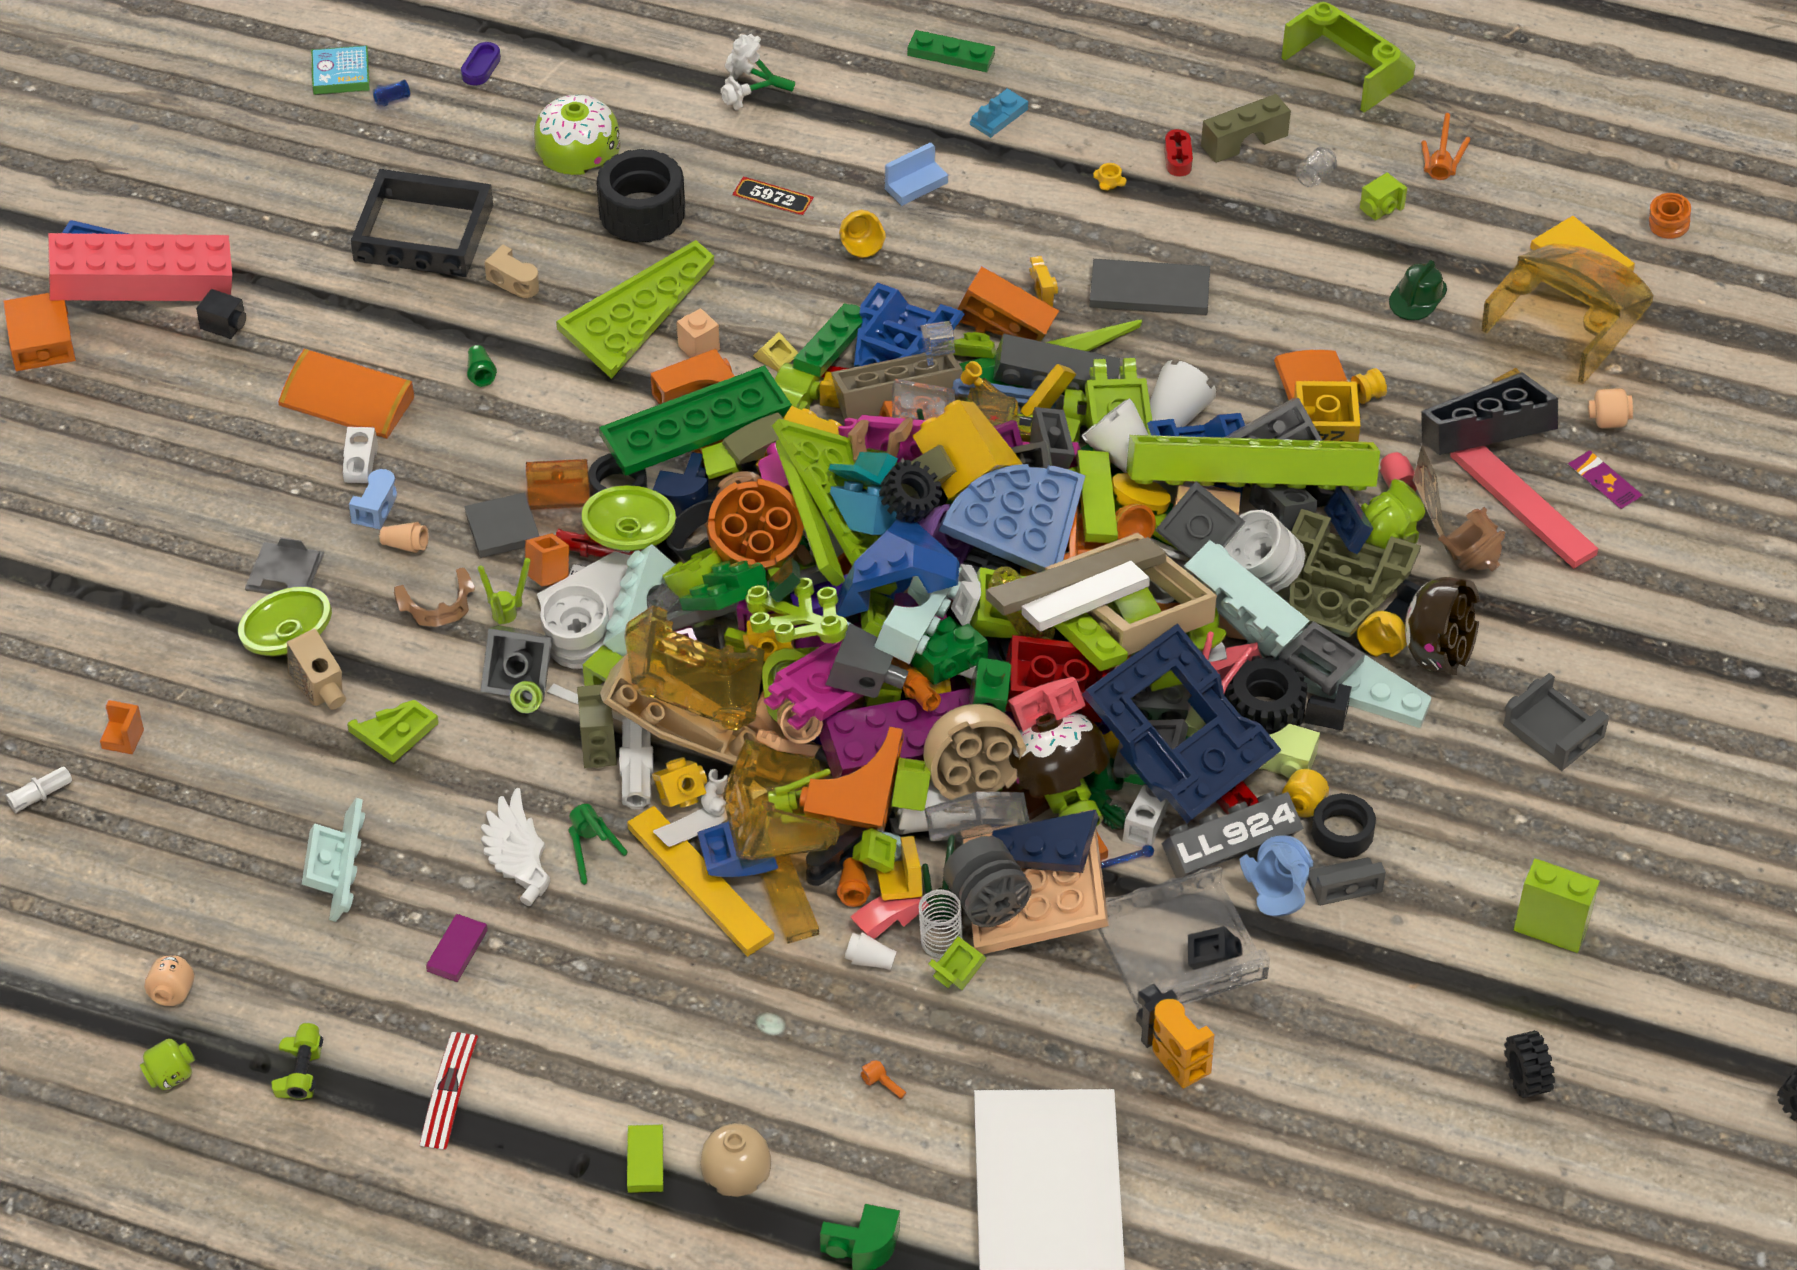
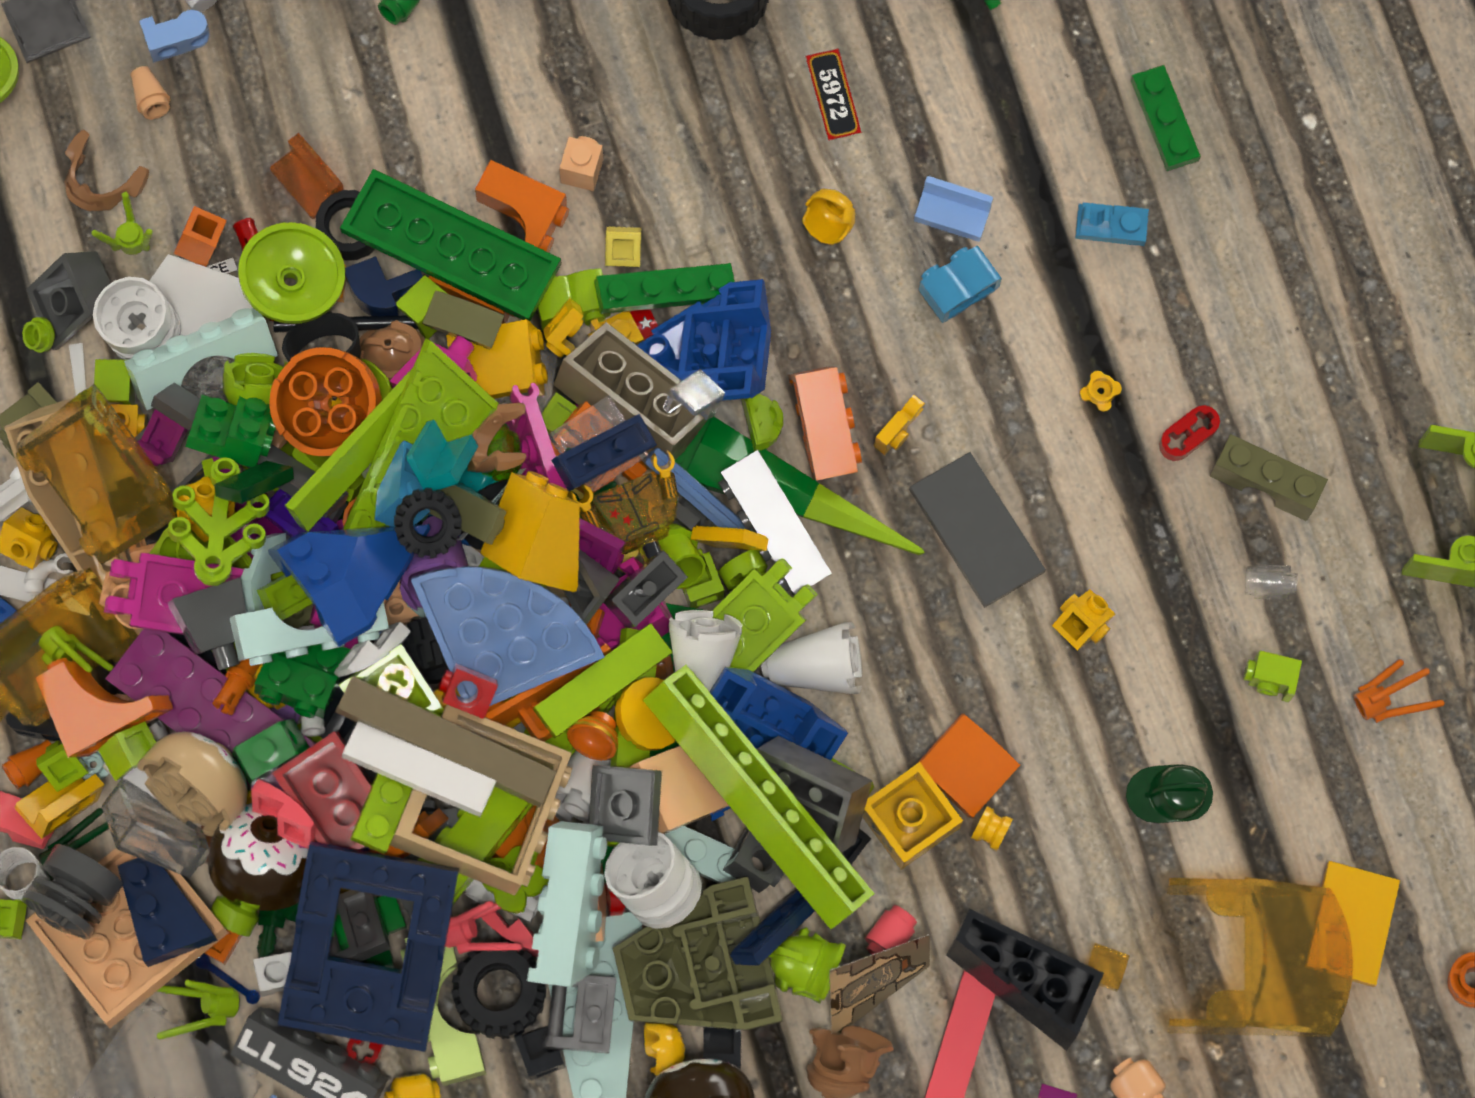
camera: 50 degrees right, 25 degrees up
dark grey tile [464,492,540,558] -> none
lime wing [556,240,714,379] -> none
none -> lime plant [156,980,239,1040]
none -> red brick [438,663,498,719]
none -> yellow bracket [543,298,584,358]
none -> dark blue tile [551,414,657,492]
none -> dark azure brick [919,246,1002,323]
none -> yellow brick [1052,589,1115,651]

